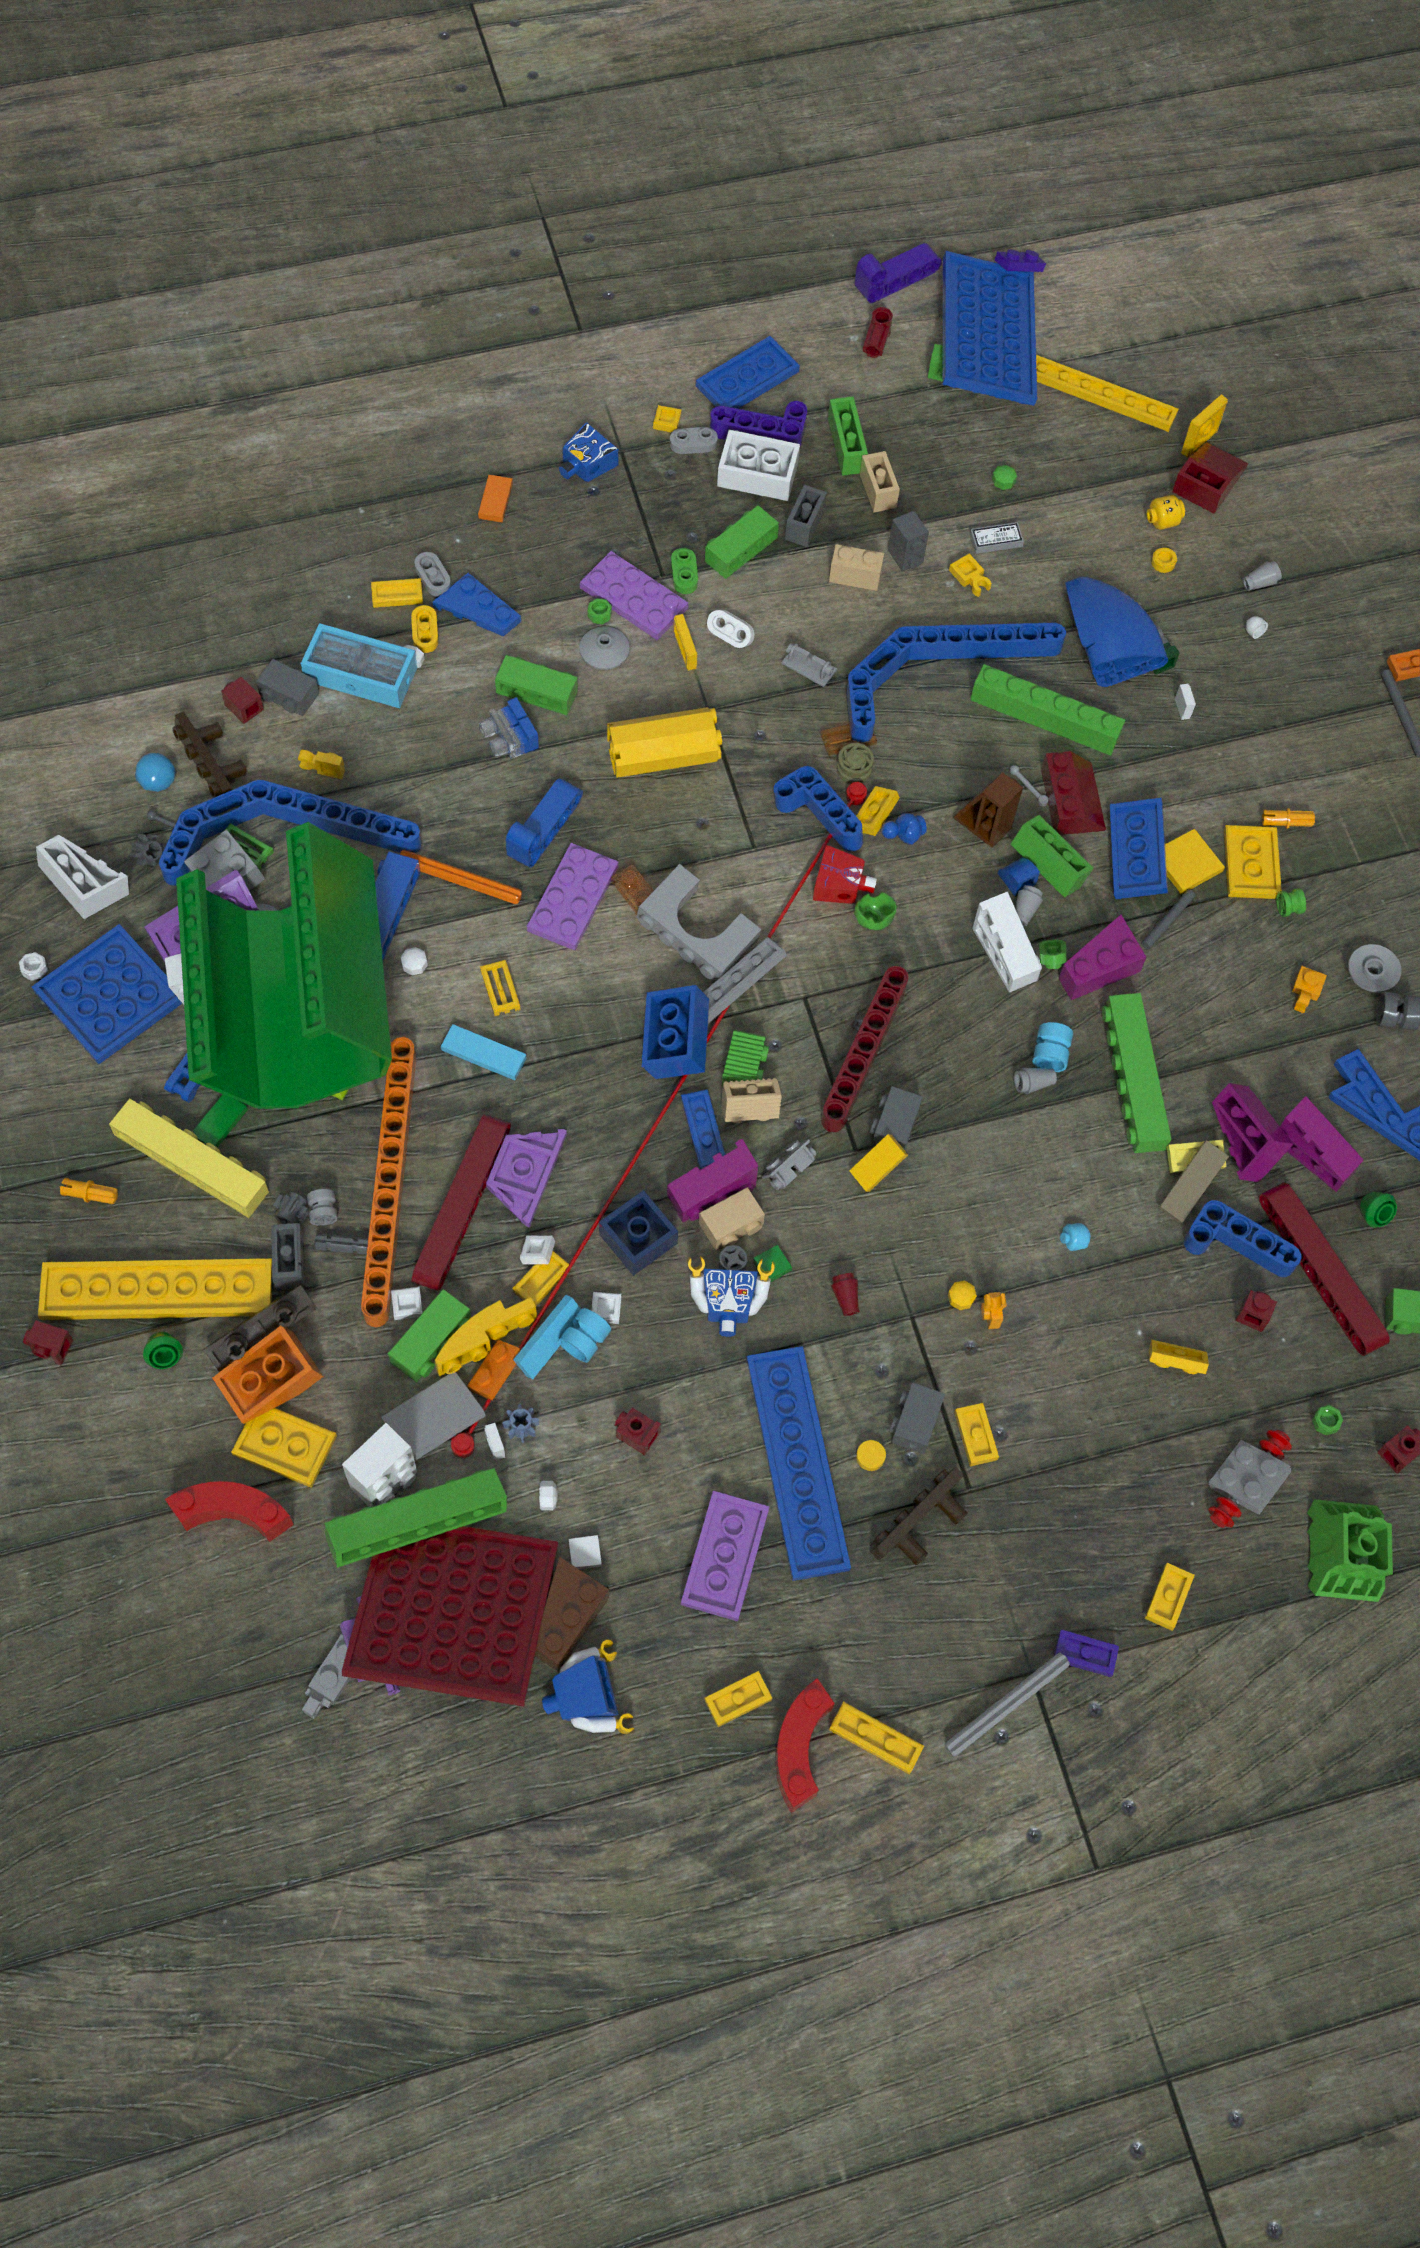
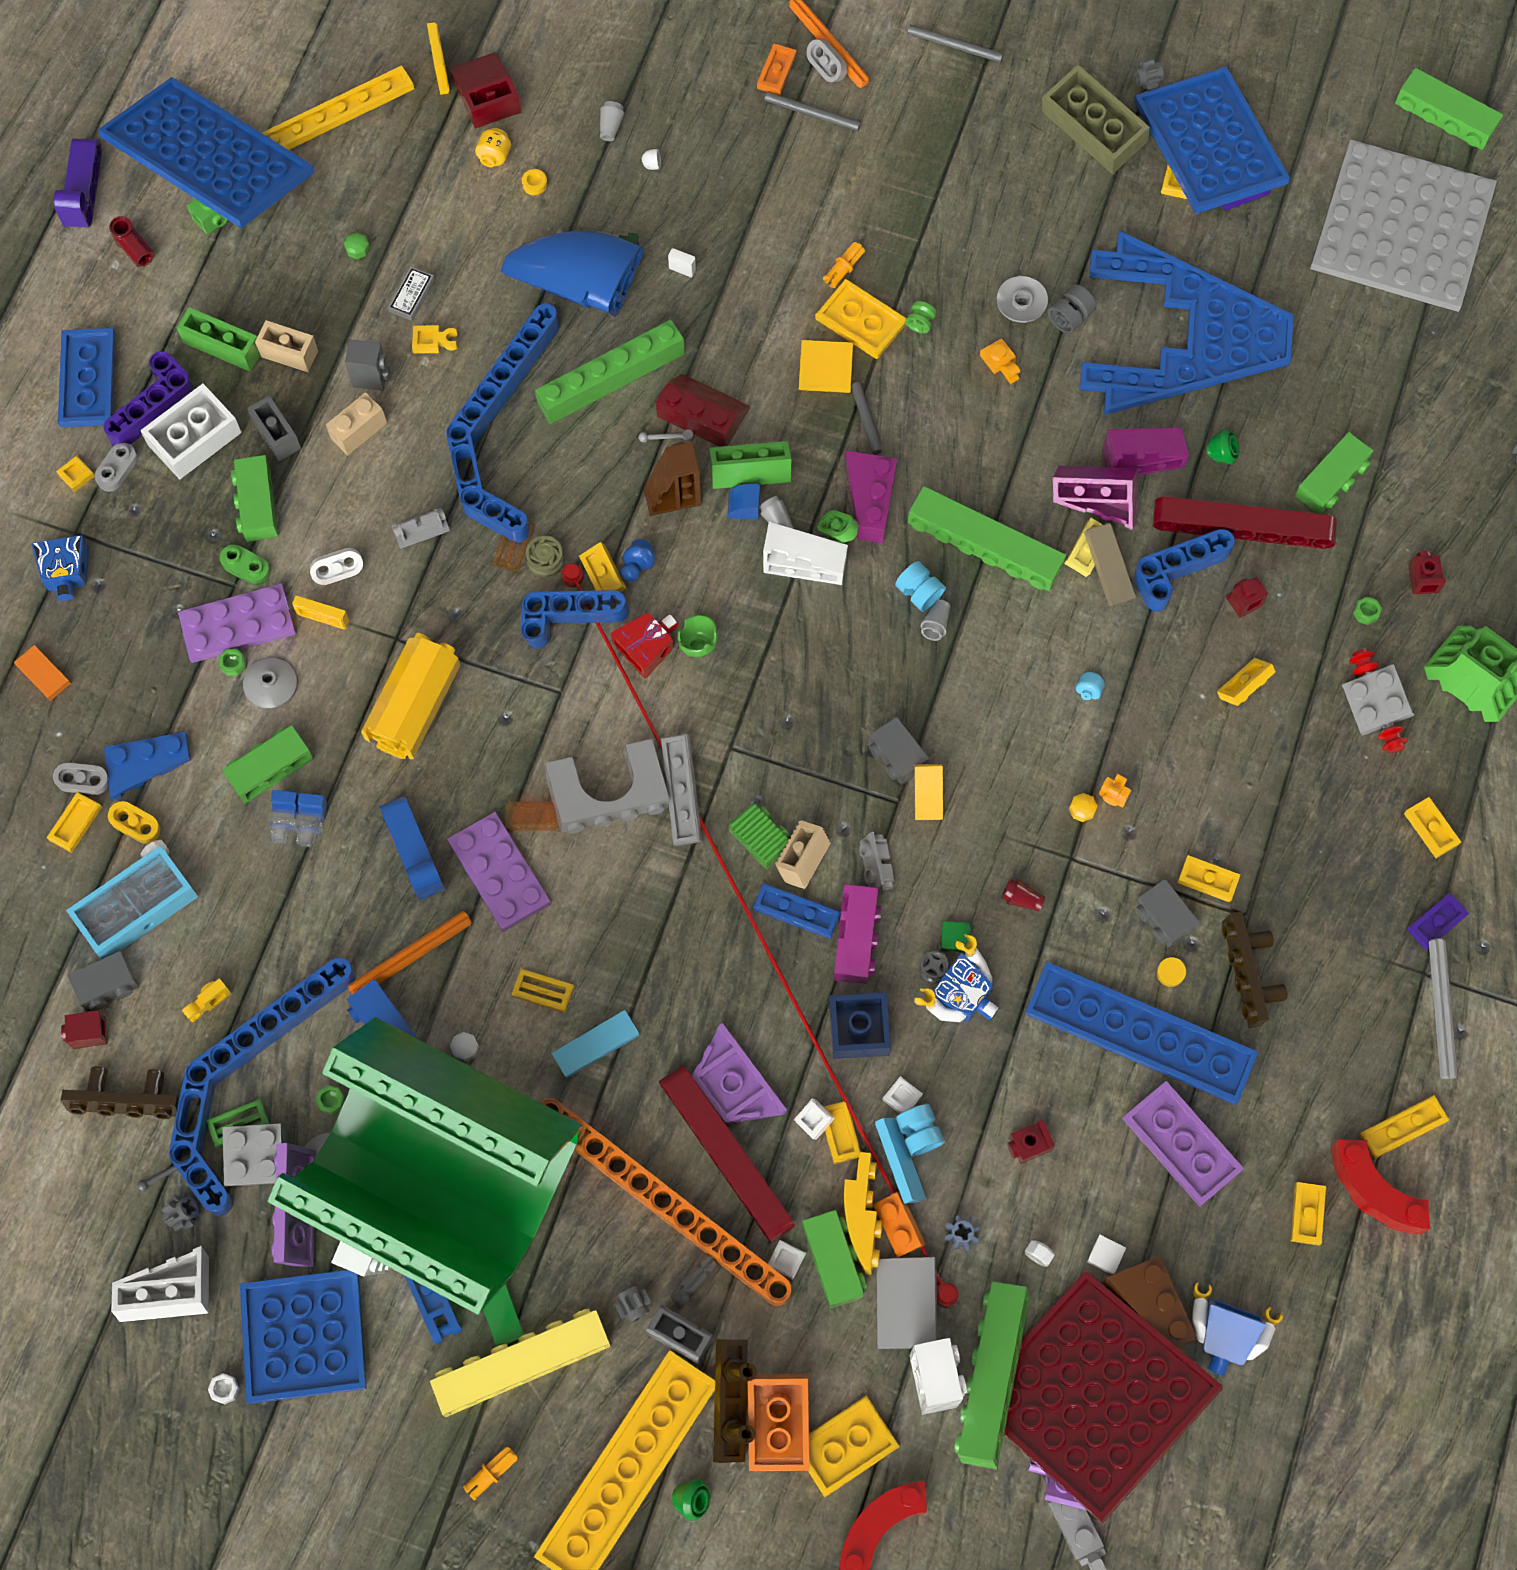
camera: 50 degrees left, 5 degrees up
dark azure hair [135,753,176,792] -> none
light grey wheel [307,1189,338,1226] -> none
white tile [484,1423,505,1461] -> none
blue brick [642,985,709,1079] -> none
tan brick [699,1187,765,1250] -> none
dark red beam [821,966,909,1132] -> none
dark purple plate [995,249,1046,272] -> none
blue plate [1110,798,1168,899] -> none

